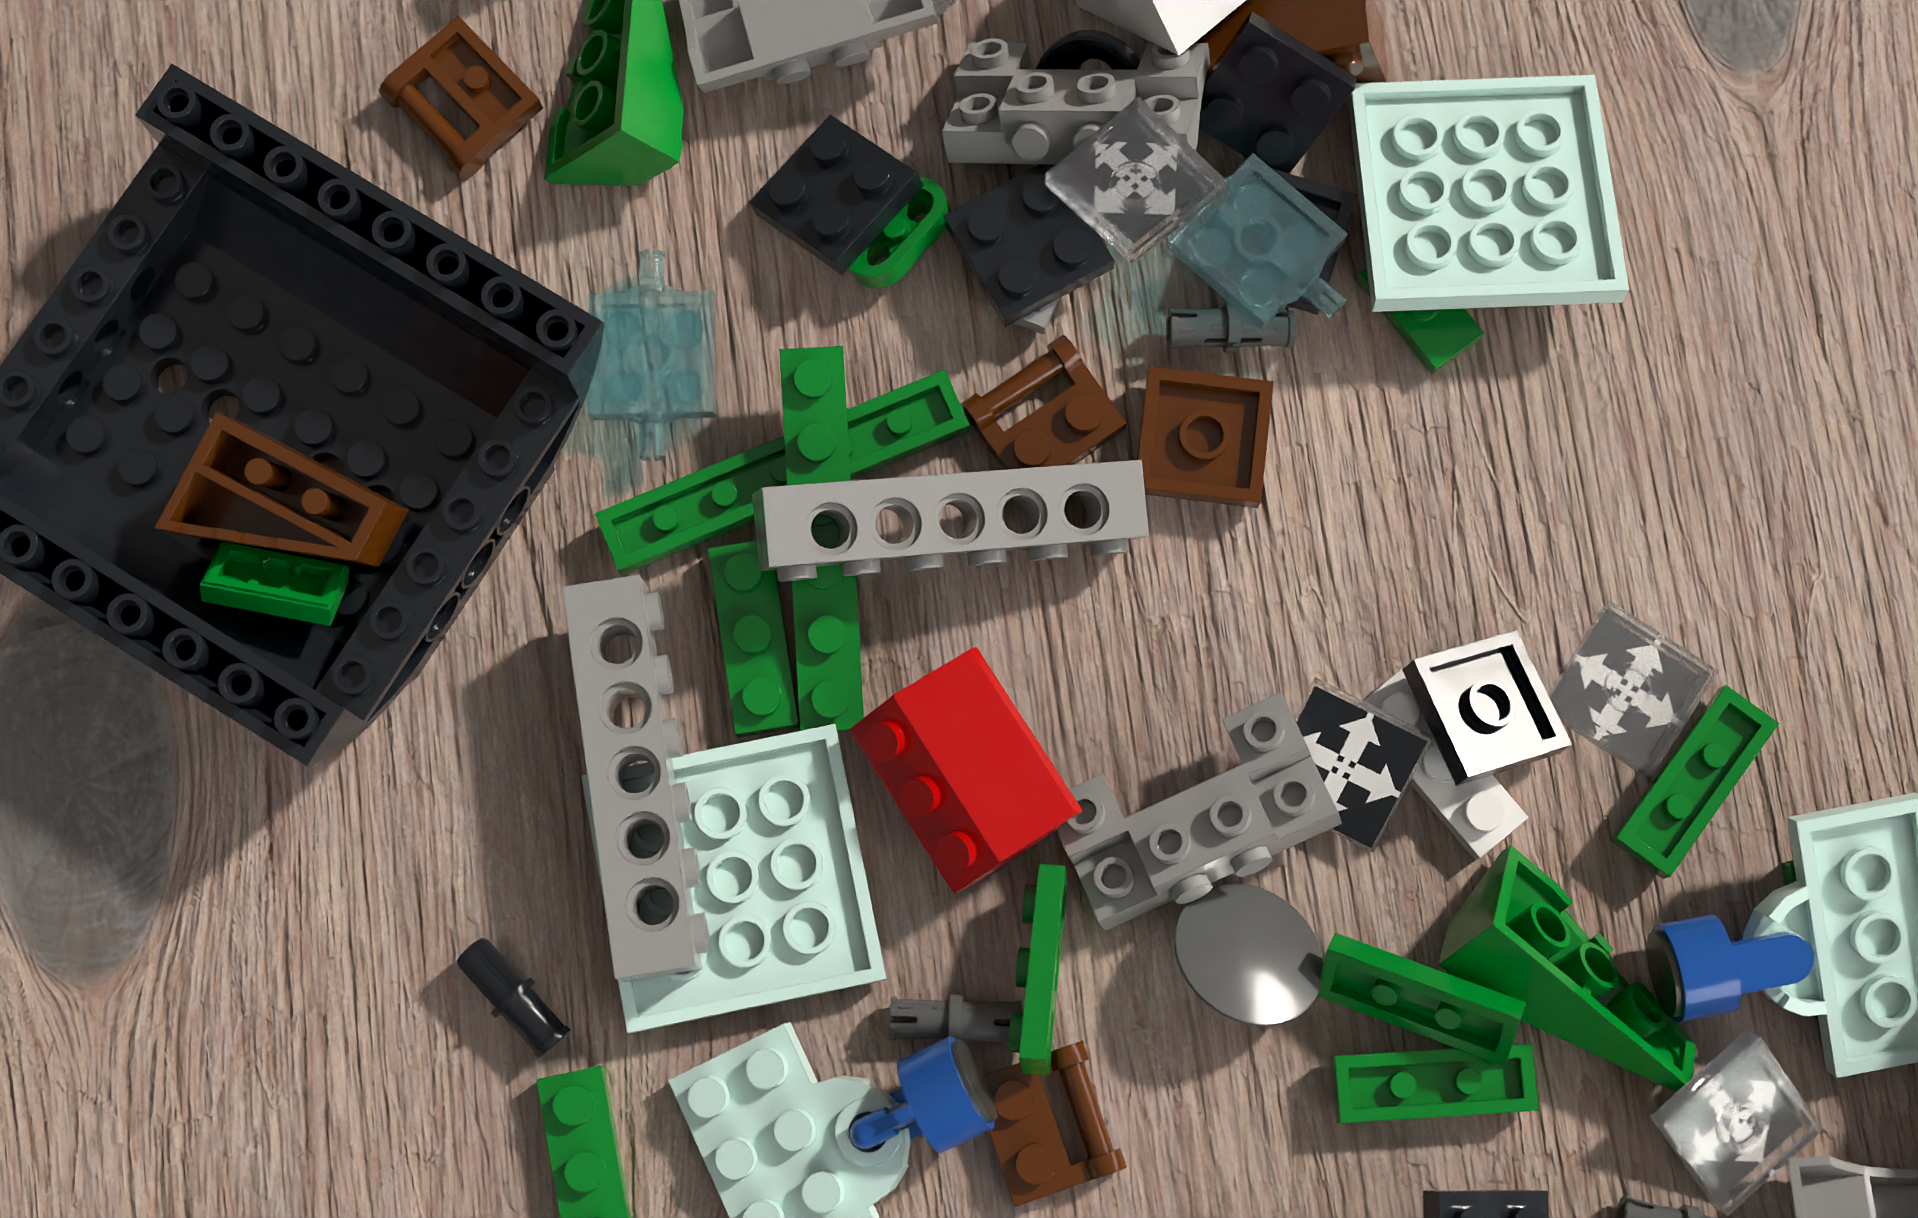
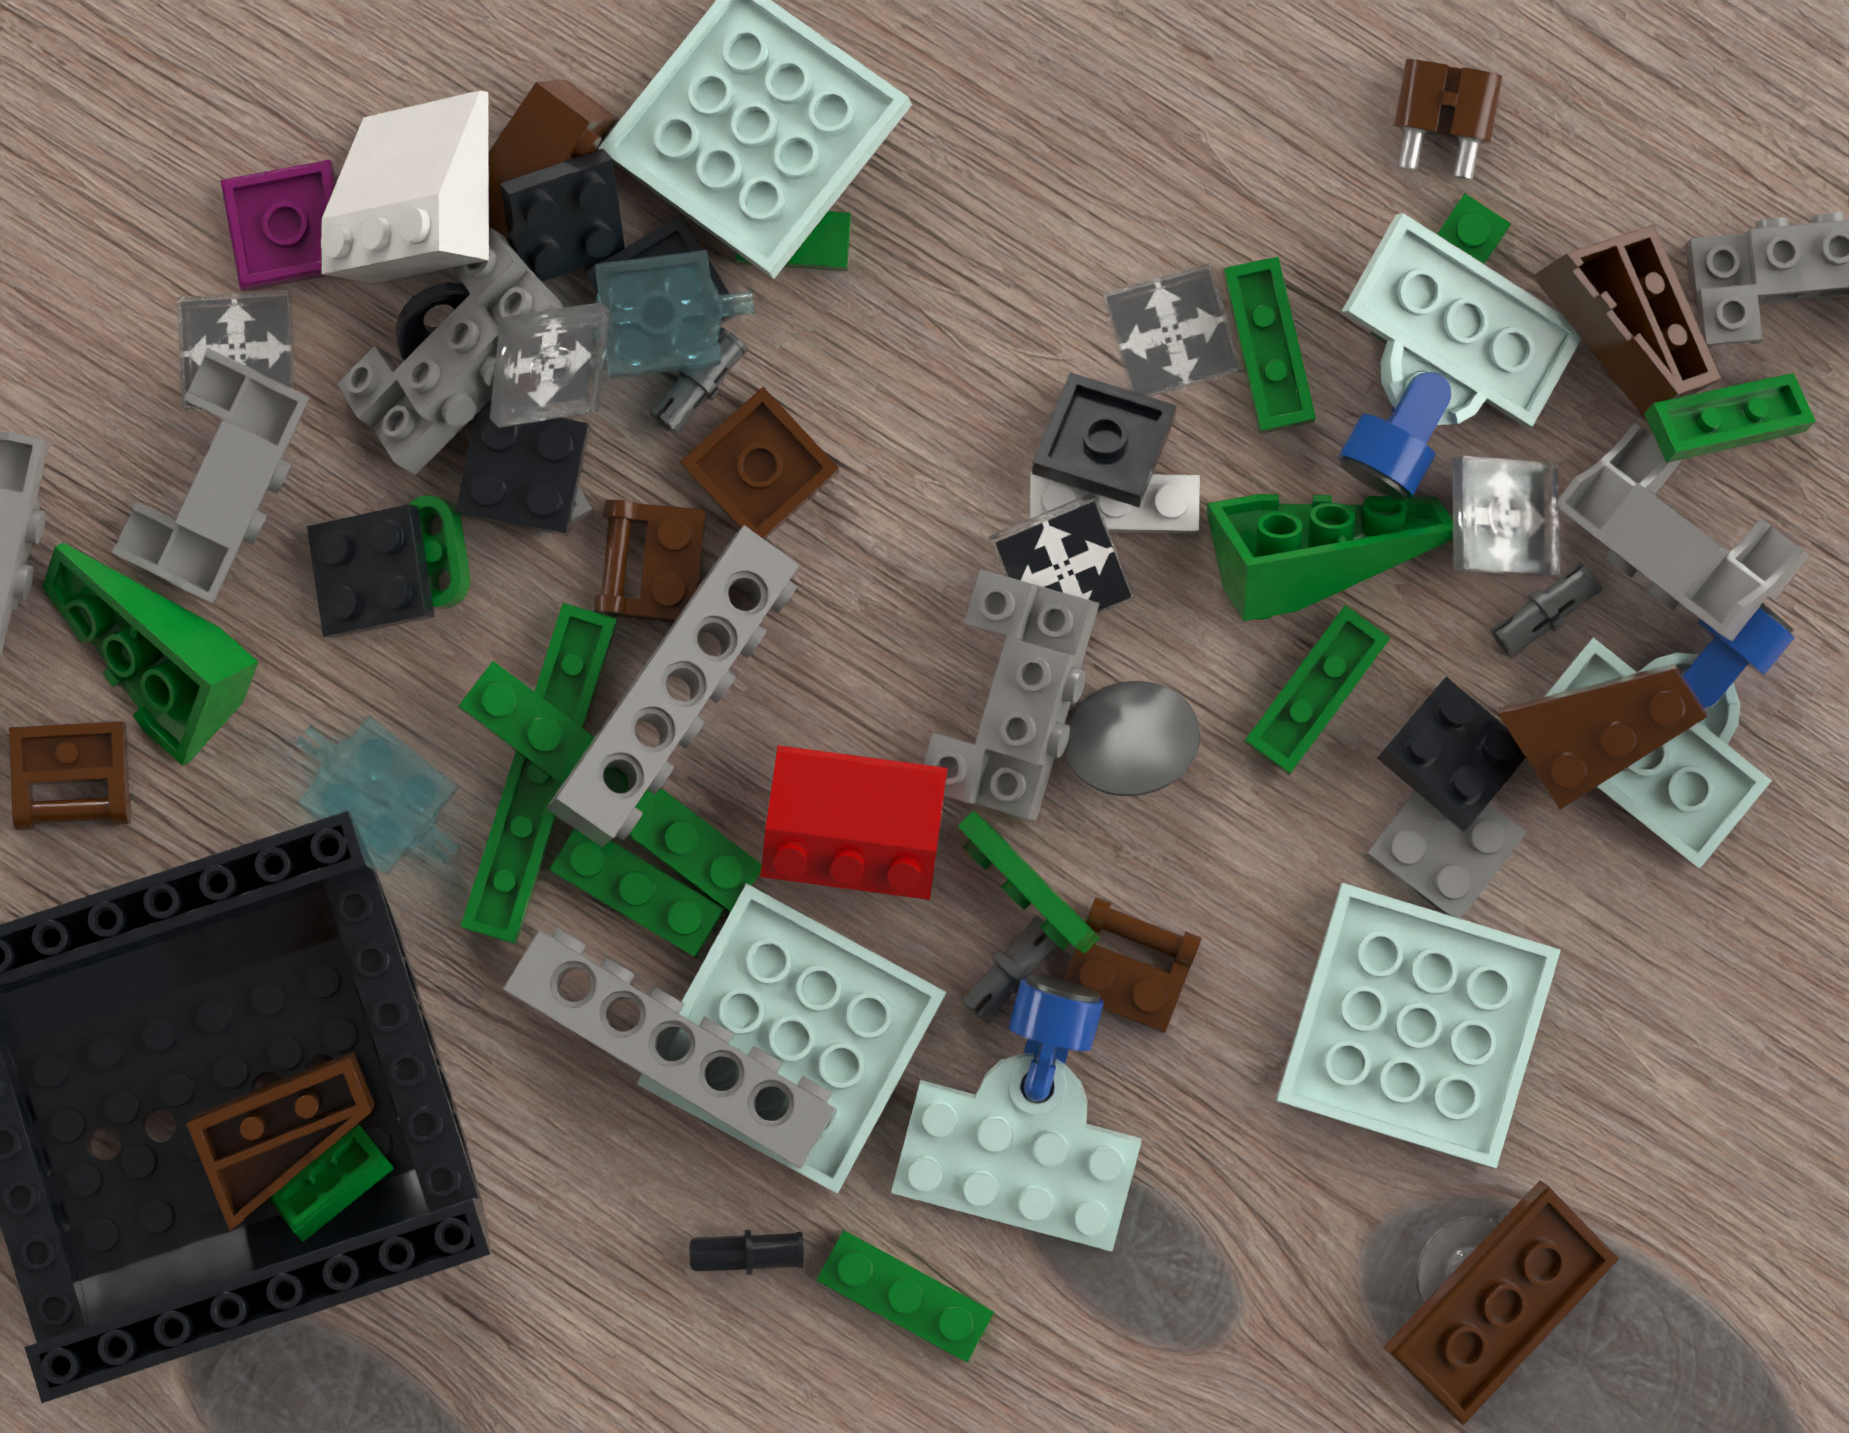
camera: 50 degrees left, 5 degrees up
green plate [1317,933,1527,1066] -> none

